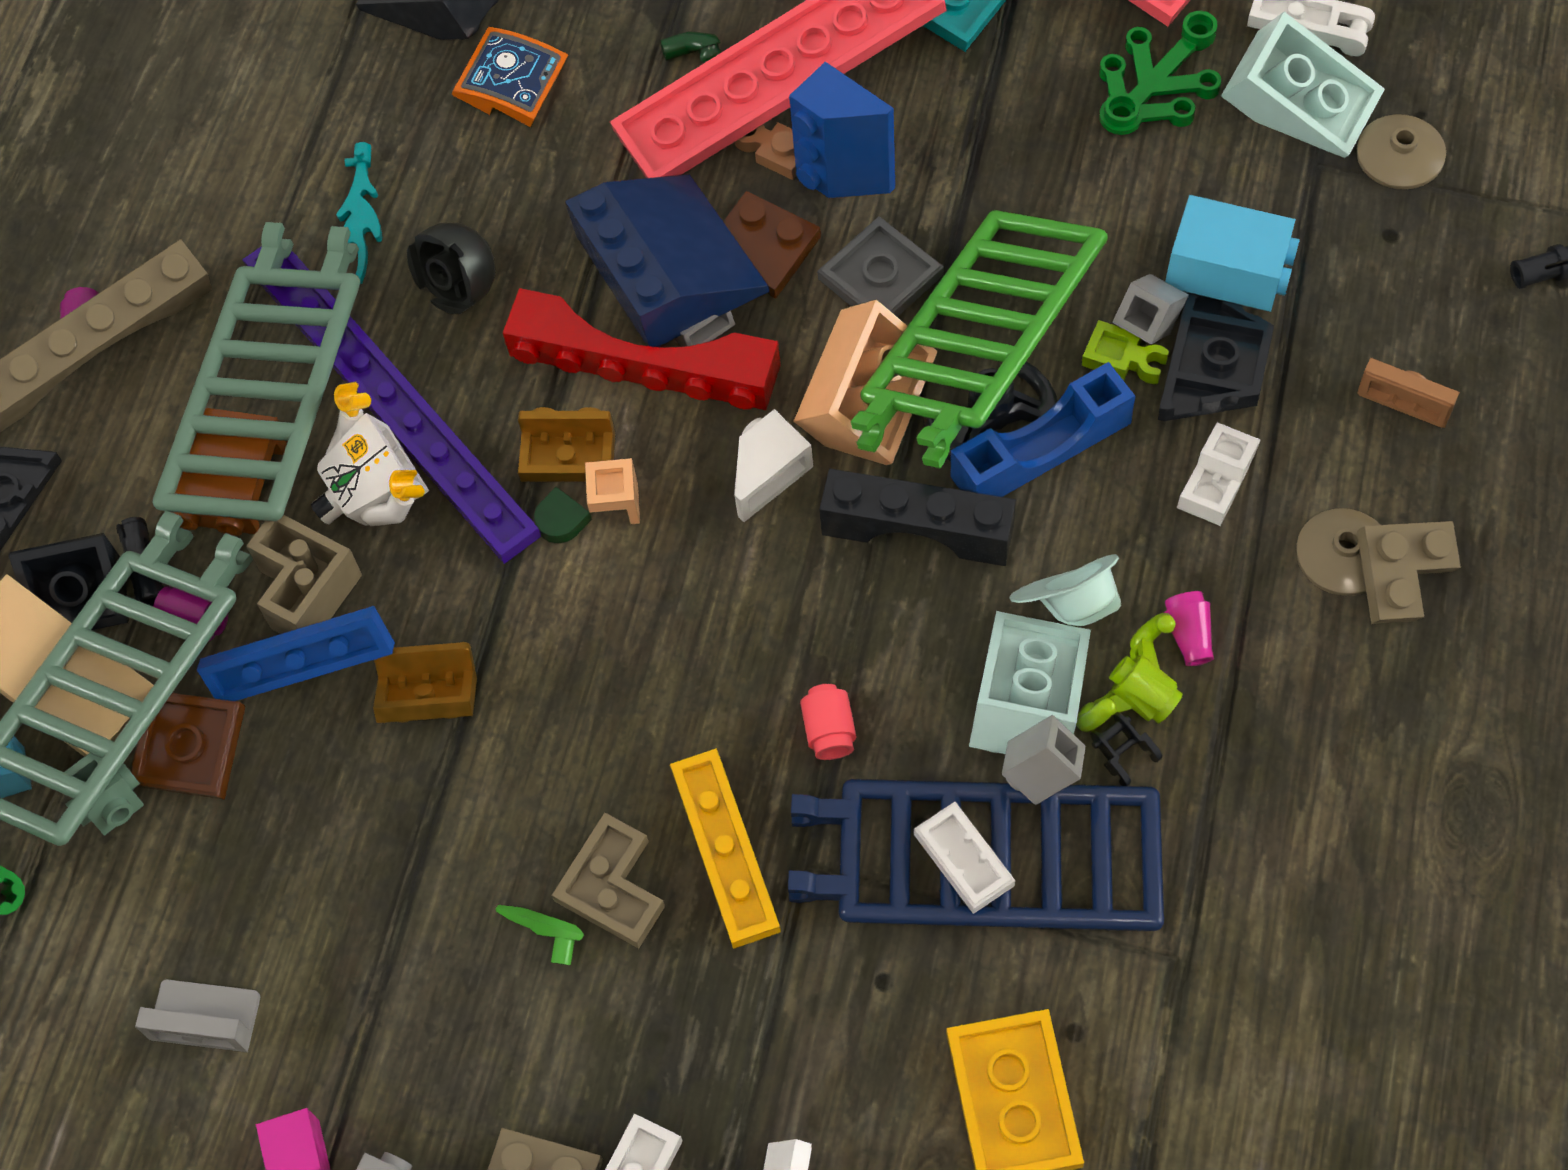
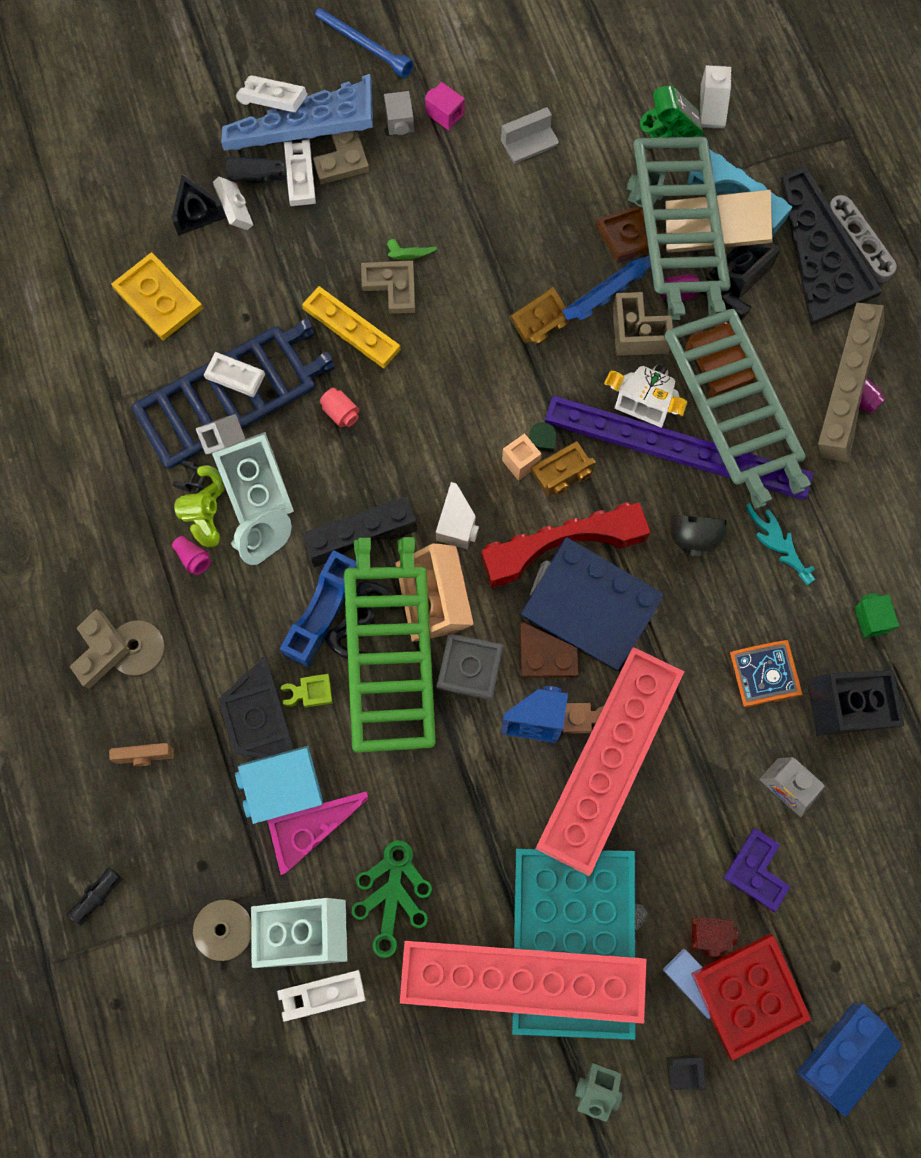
camera: 140 degrees right, 10 degrees up
dark green arm [660,31,722,63] -> none
light grey brick [1112,274,1189,344] -> none
white slope [1177,422,1260,526] -> none
none -> dark pink wing [267,792,369,875]
none -> green brick [854,593,899,639]

